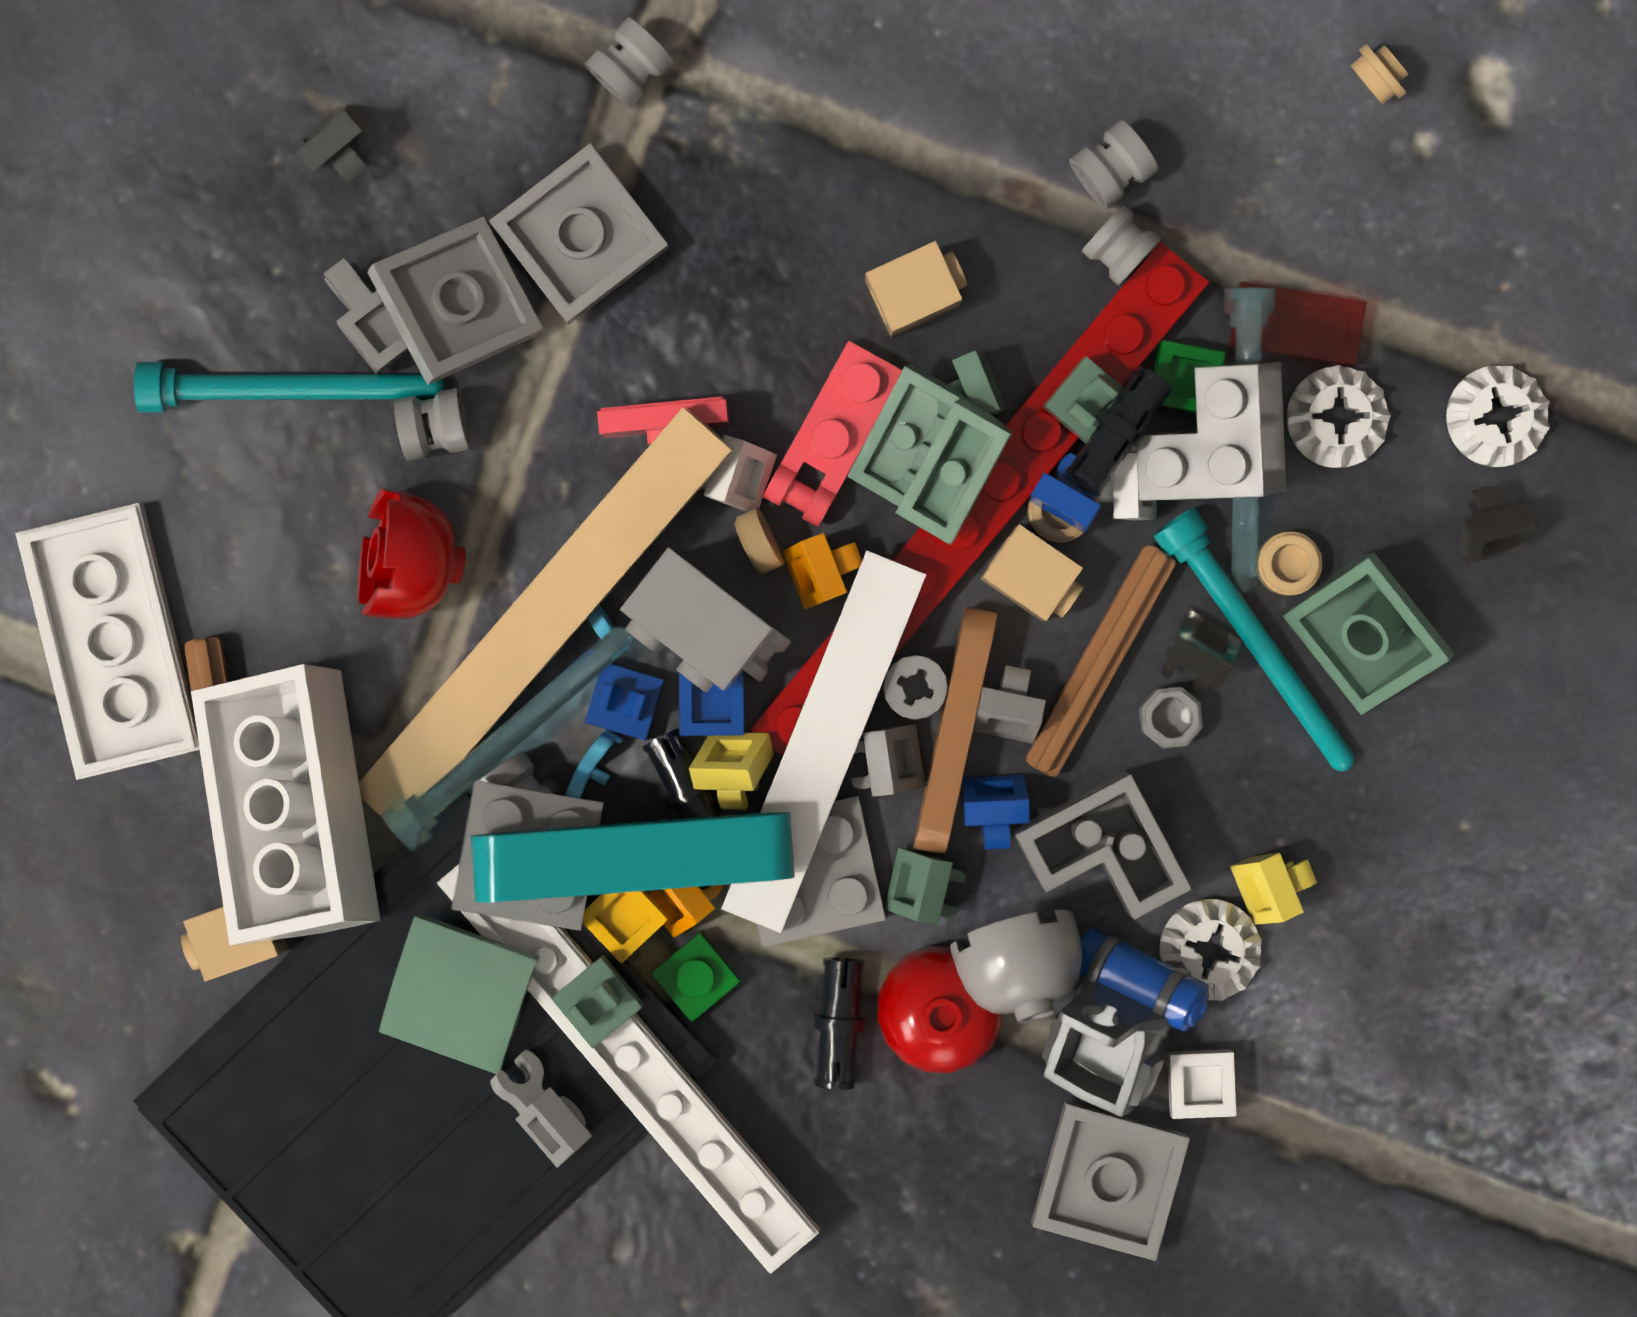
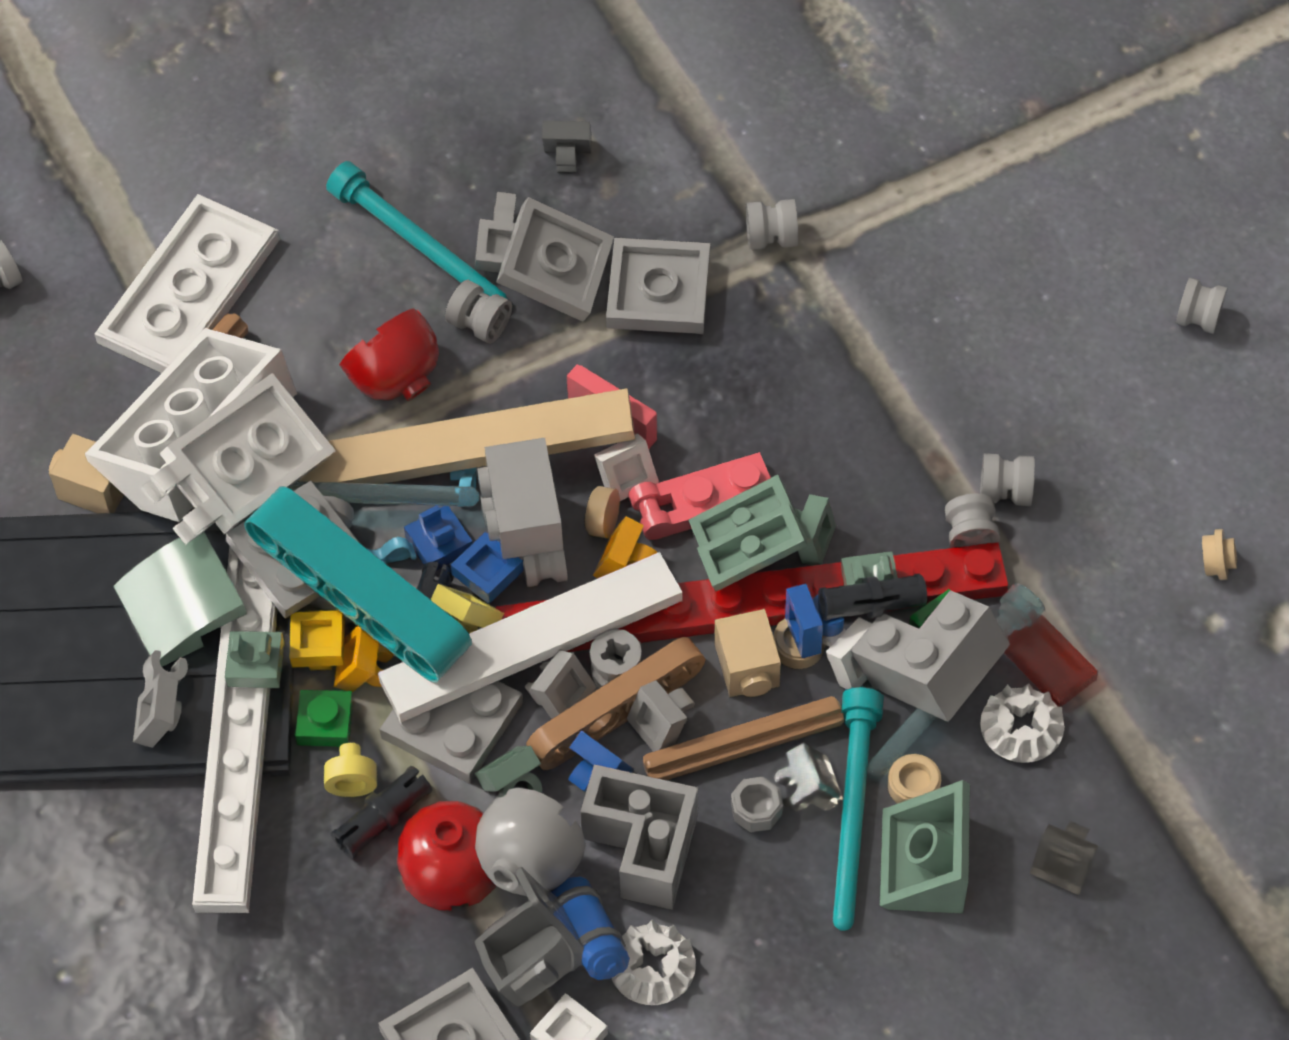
camera: 45 degrees right, 30 degrees down
tan brick [865,241,968,338] -> none
light yellow tile [1230,853,1317,925] -> none
white gear [1446,366,1550,467] -> none
none -> white tile [140,373,336,545]
none -> light yellow tile [324,743,377,797]

